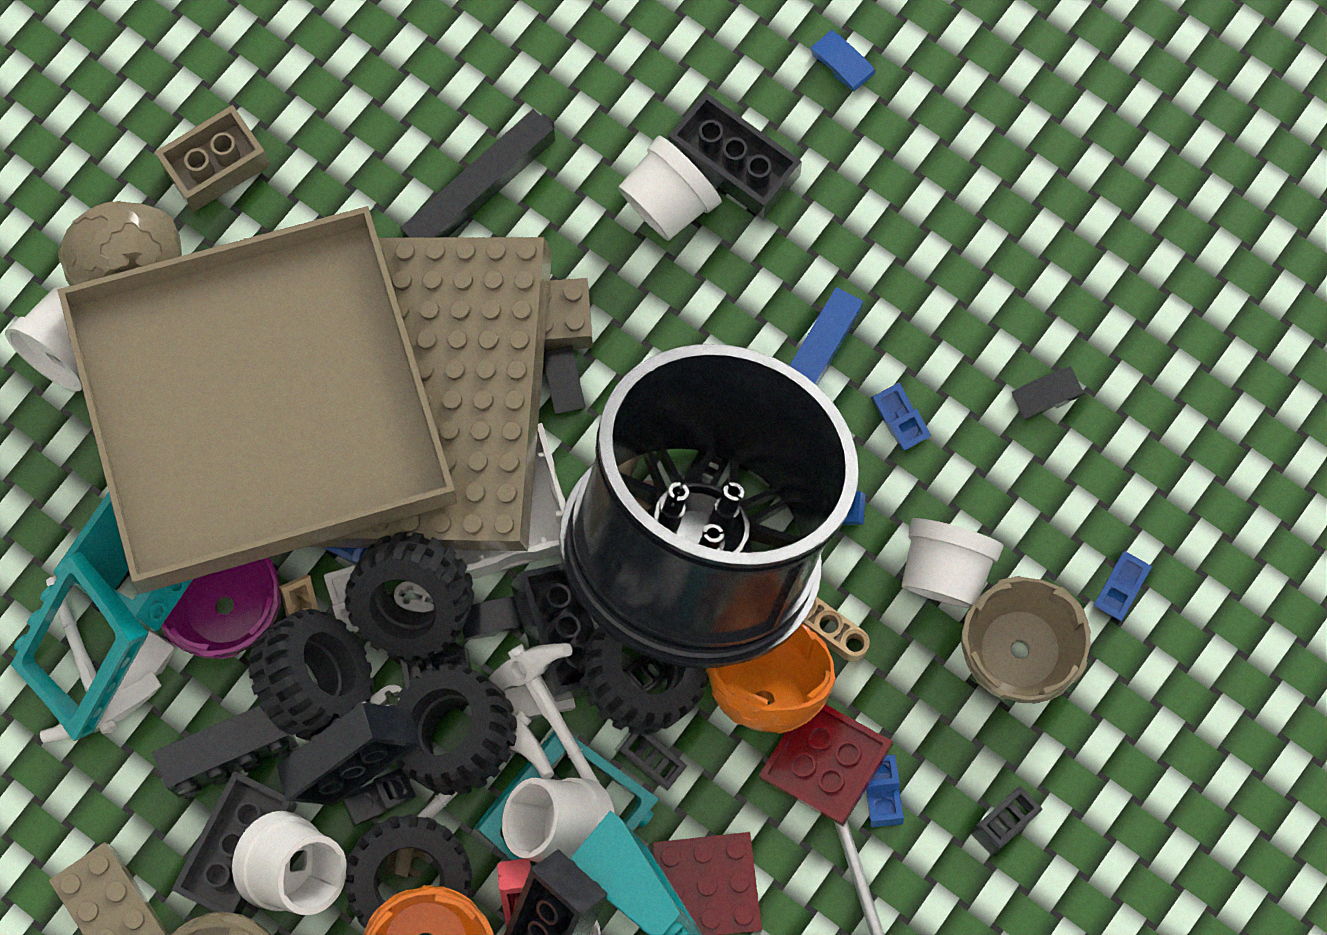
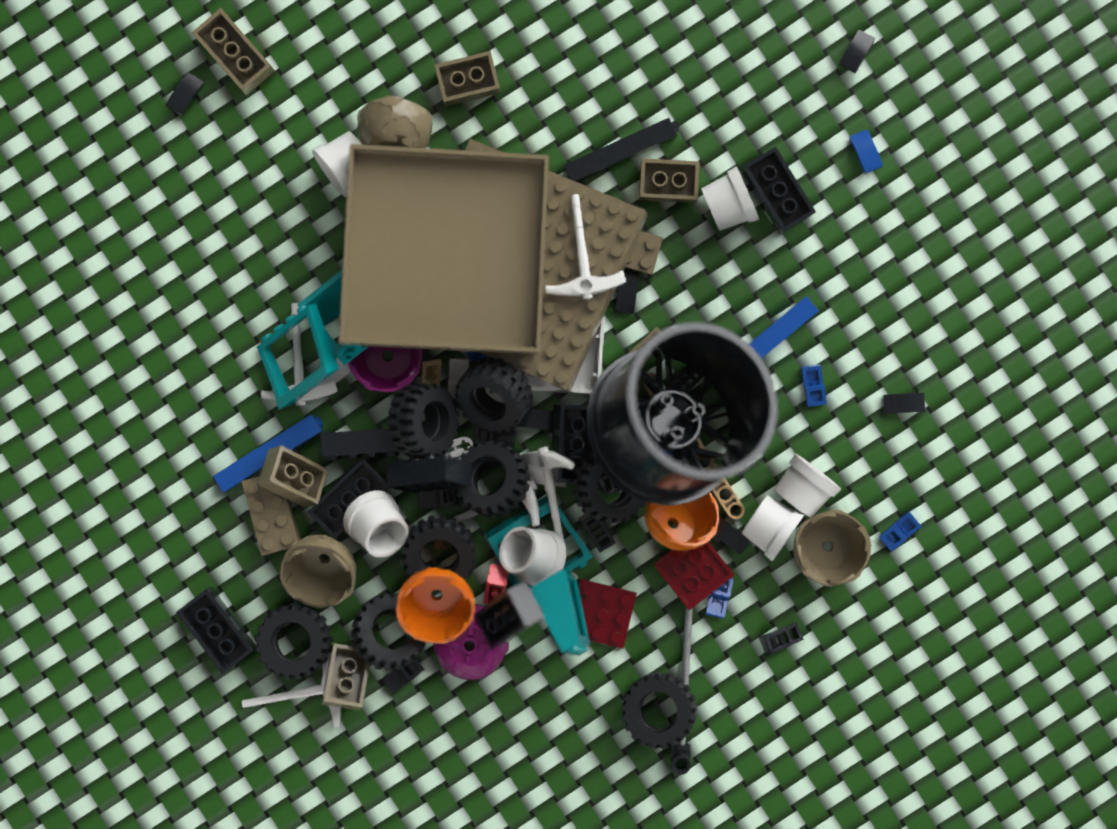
camera: 15 degrees right, 15 degrees up
none -> blue brick [213,415,324,492]
none -> dark tan brick [257,446,328,508]
none -> white piece [546,194,626,300]
none -> dark tan brick [639,158,700,203]
none -> black slope [714,516,751,555]
none -> white piece [742,495,805,561]

